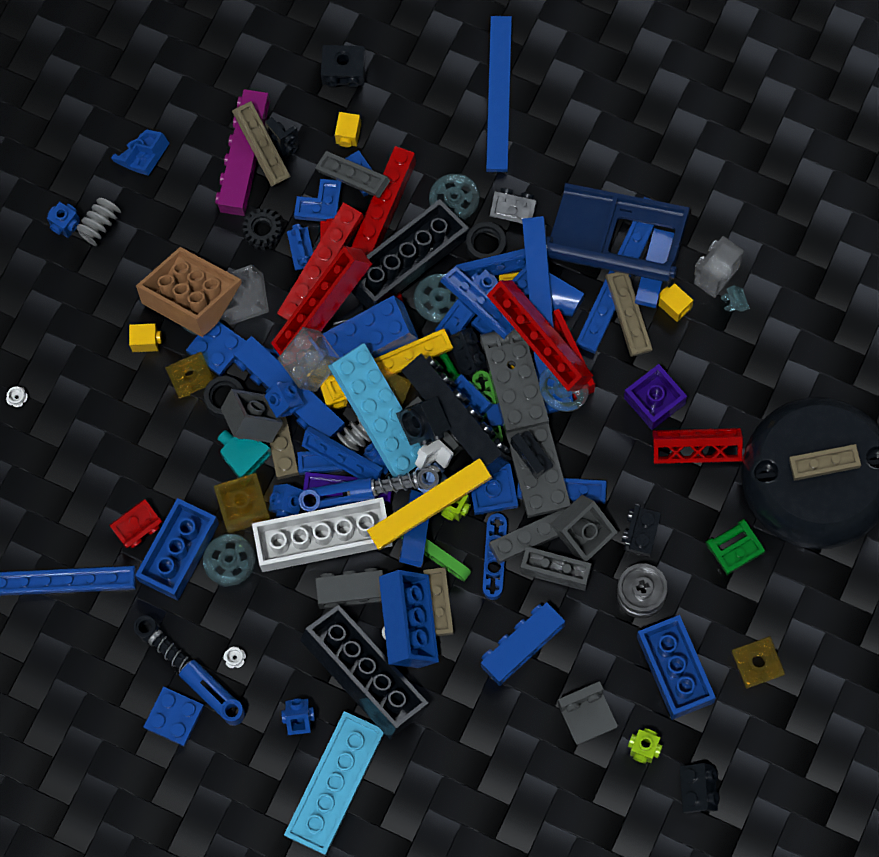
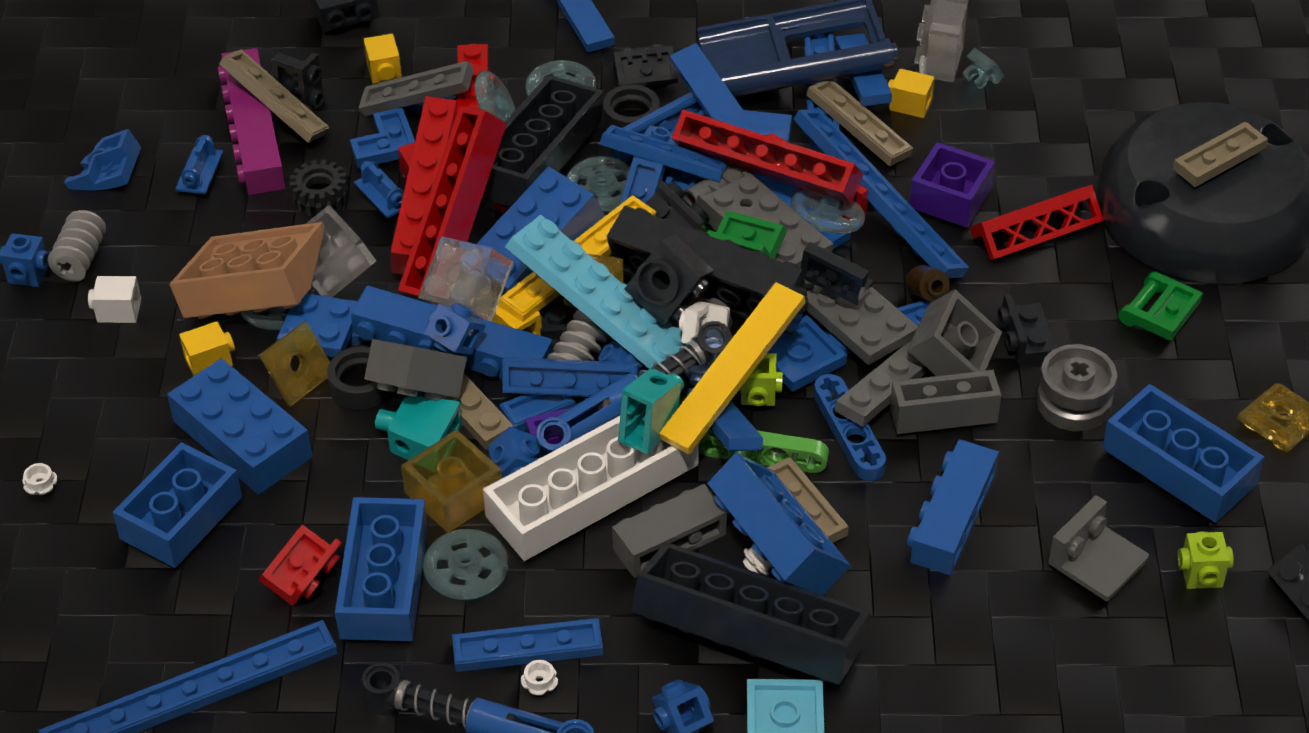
camera: 30 degrees left, 25 degrees down
none -> white brick [88,276,141,323]
none -> blue brick [113,442,242,568]
none -> blue brick [167,358,312,495]
none -> blue hinge [175,135,224,194]
none -> blue tile [452,618,603,672]
none -> clear light blue plate [475,71,516,122]
none -> teal torso [618,369,684,455]
none -> green bracket [707,210,787,259]
none -> blue plate [793,110,969,278]
none -> dark brown brick [906,265,949,302]

